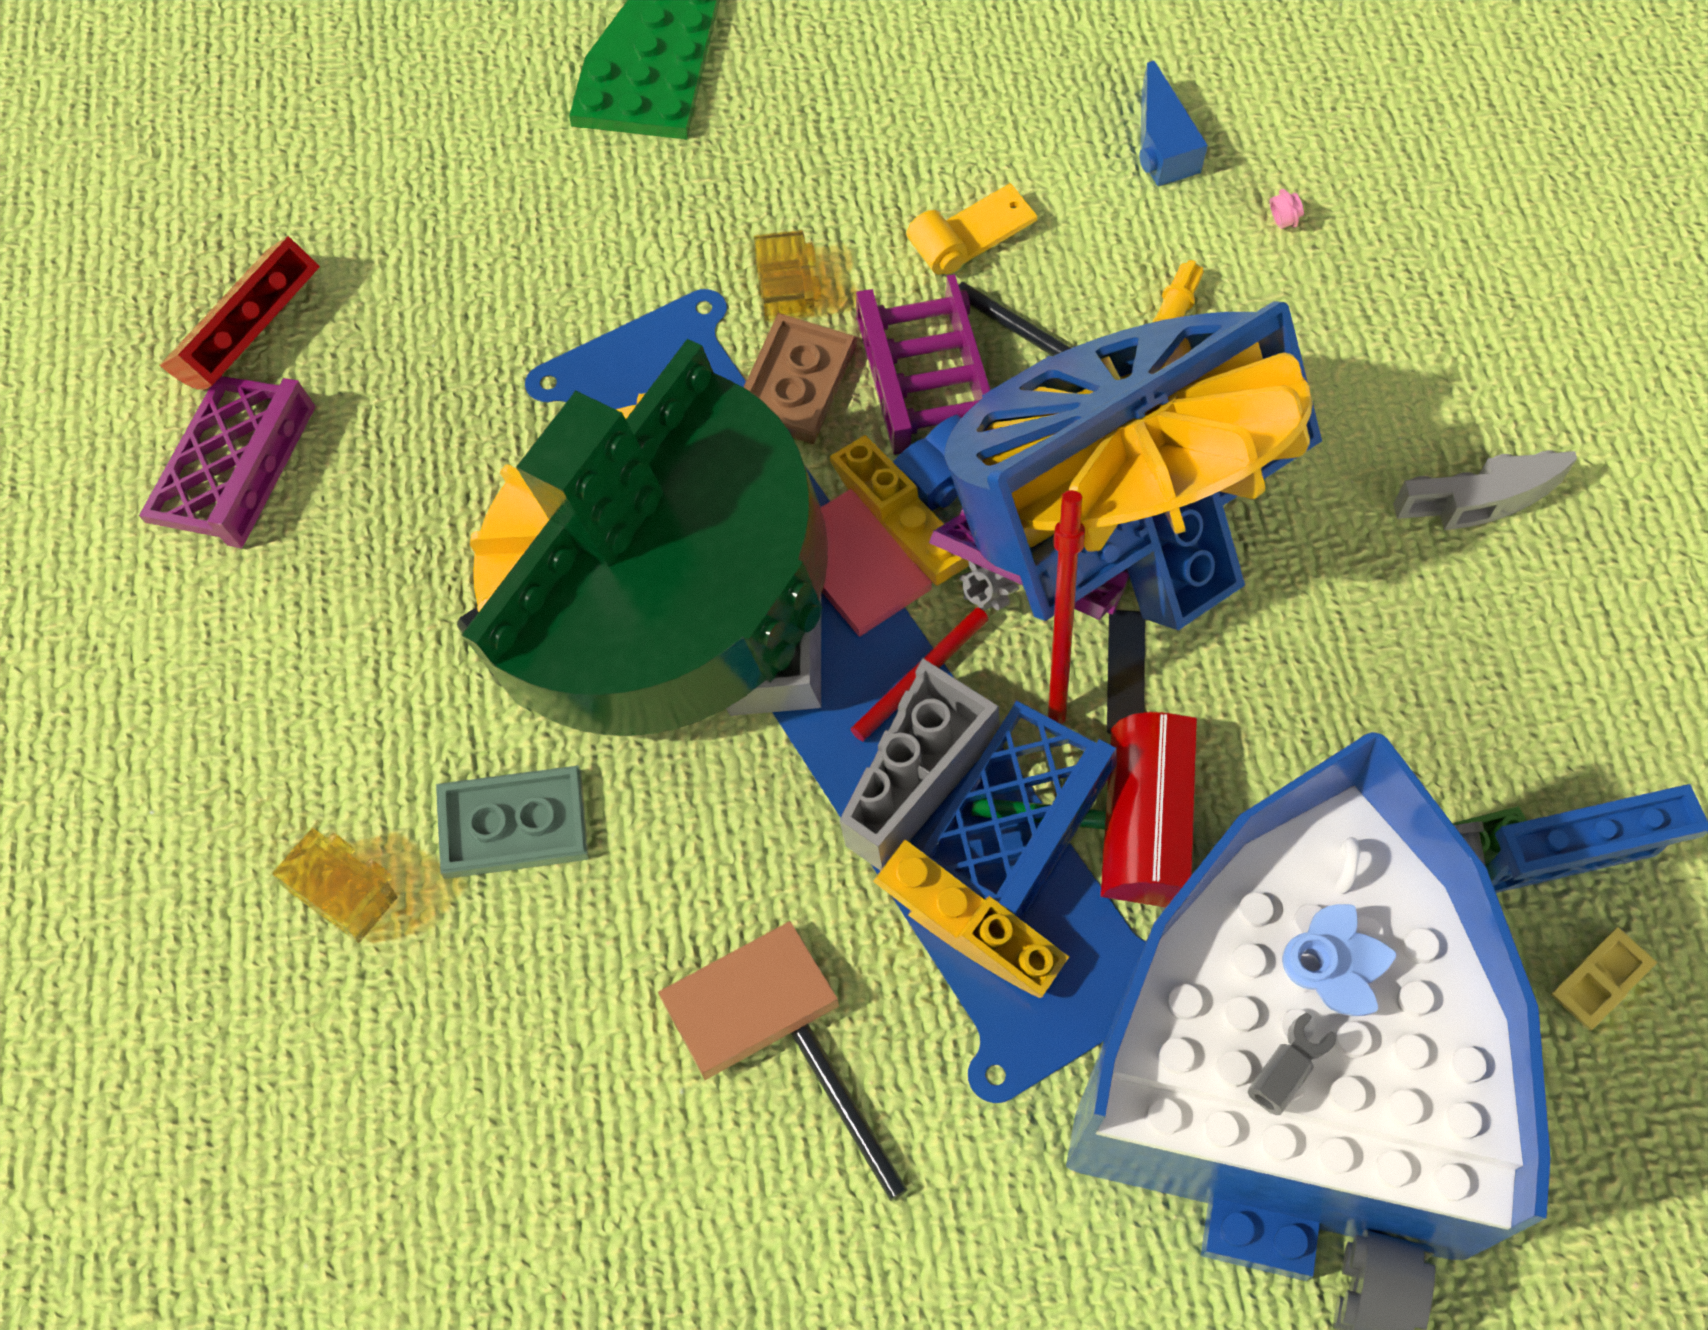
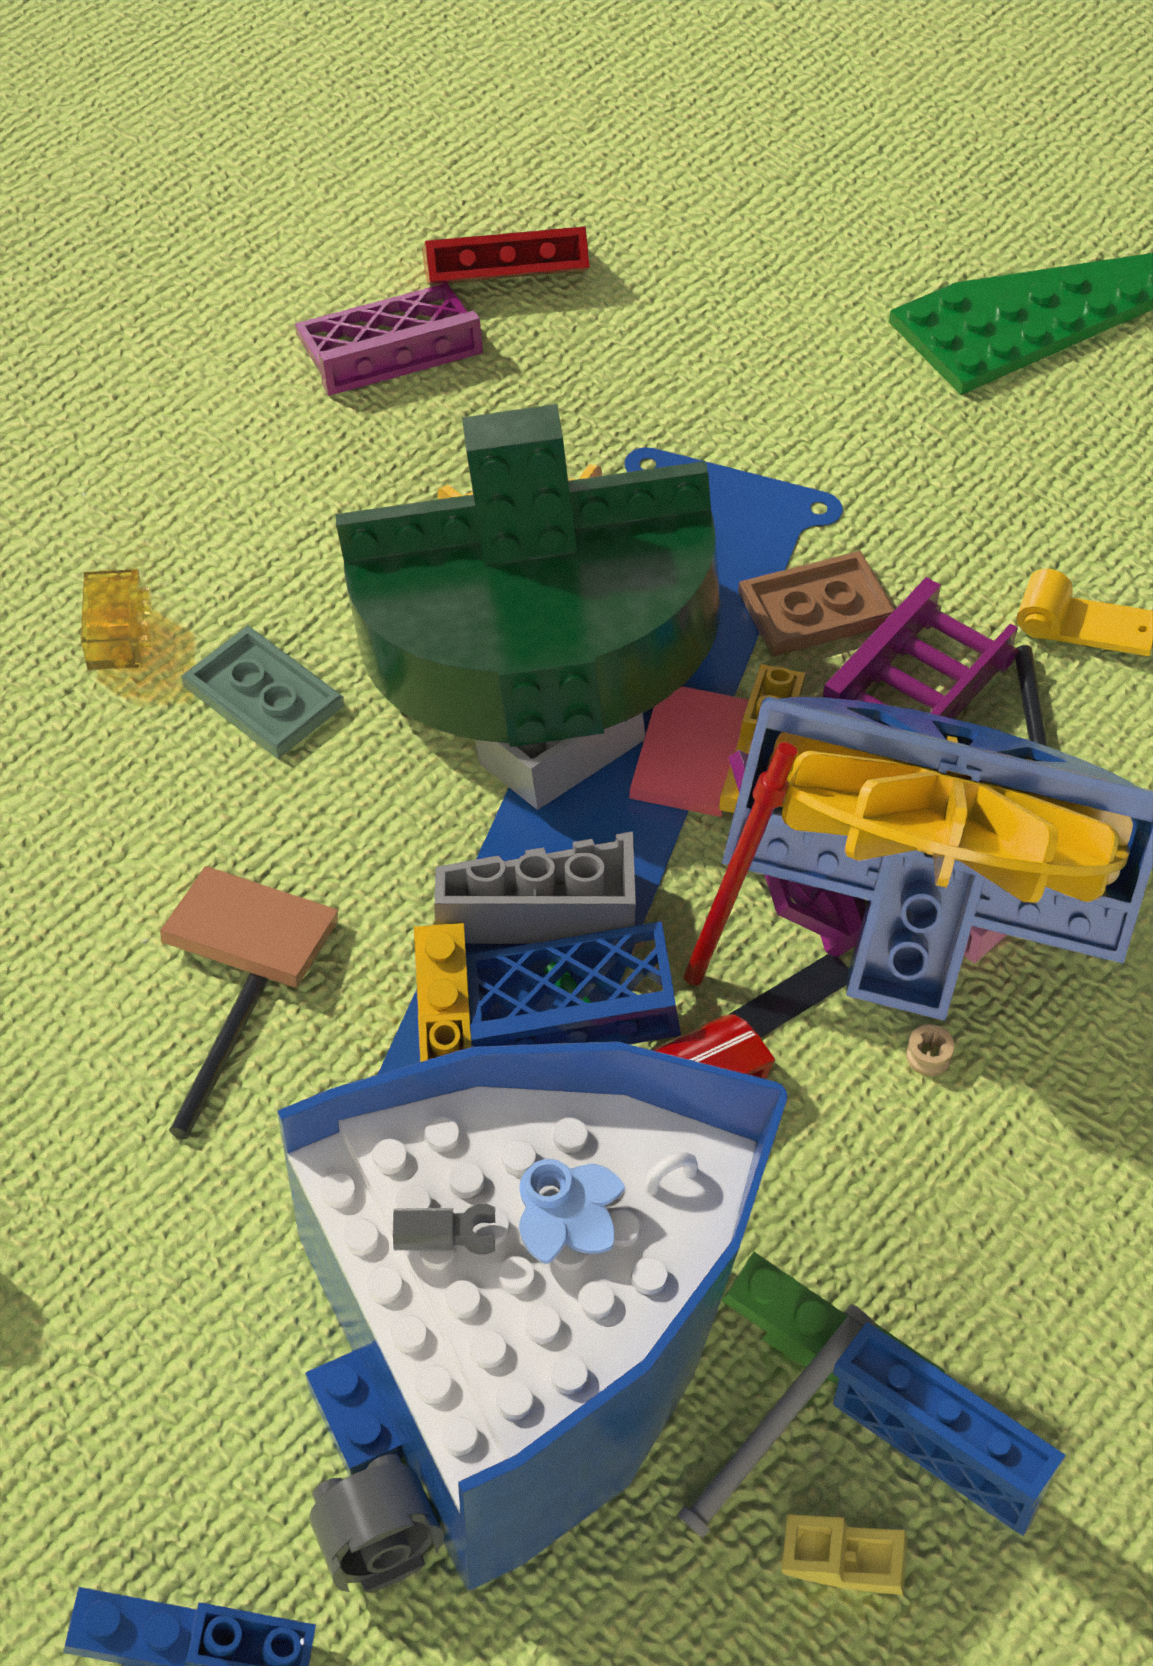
camera: 50 degrees right, 10 degrees down
clear yellow brick [753,230,821,321] -> none
red bar [851,607,989,742] -> none
none -> tan bush [906,1024,955,1077]

